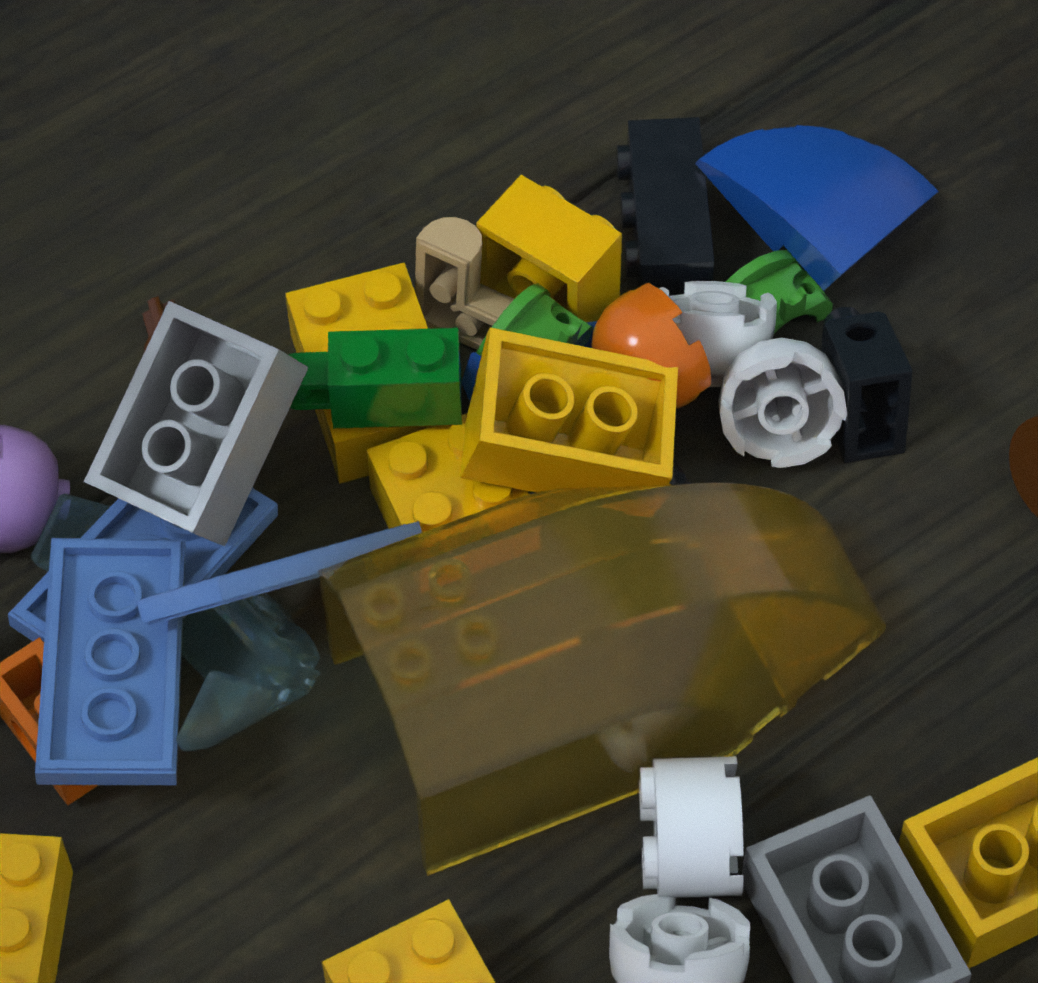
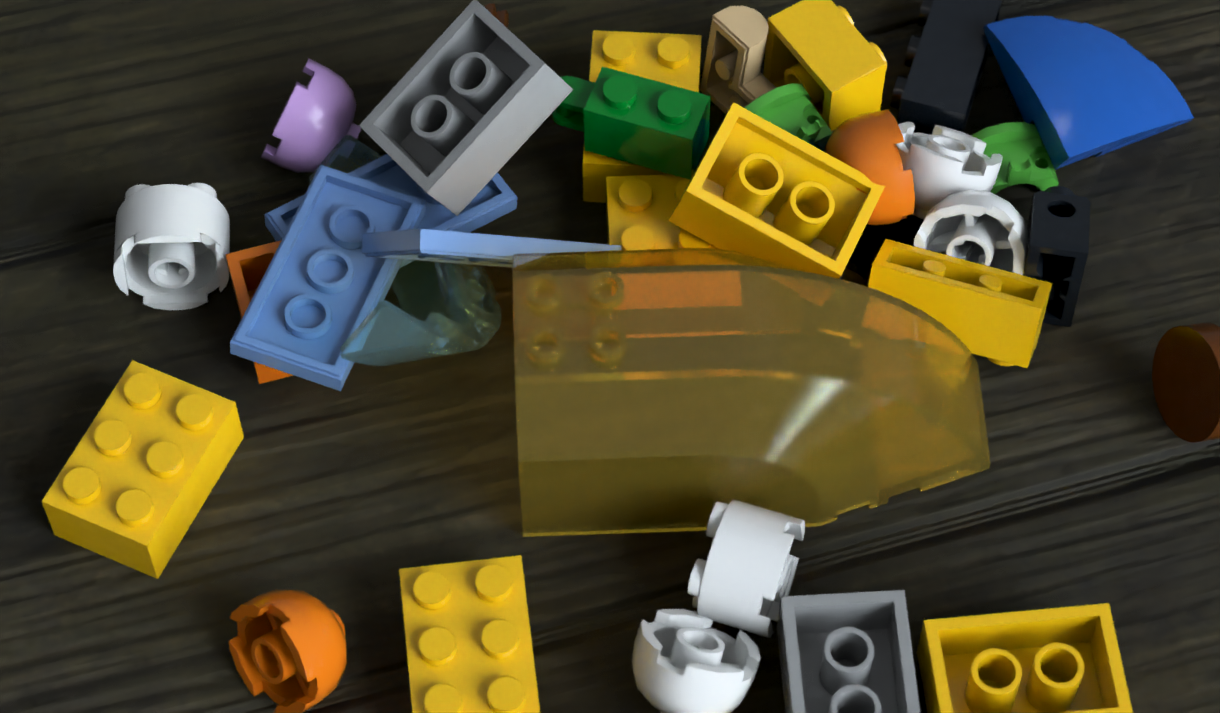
camera: 20 degrees right, 0 degrees up
none -> yellow brick [860,239,1052,368]

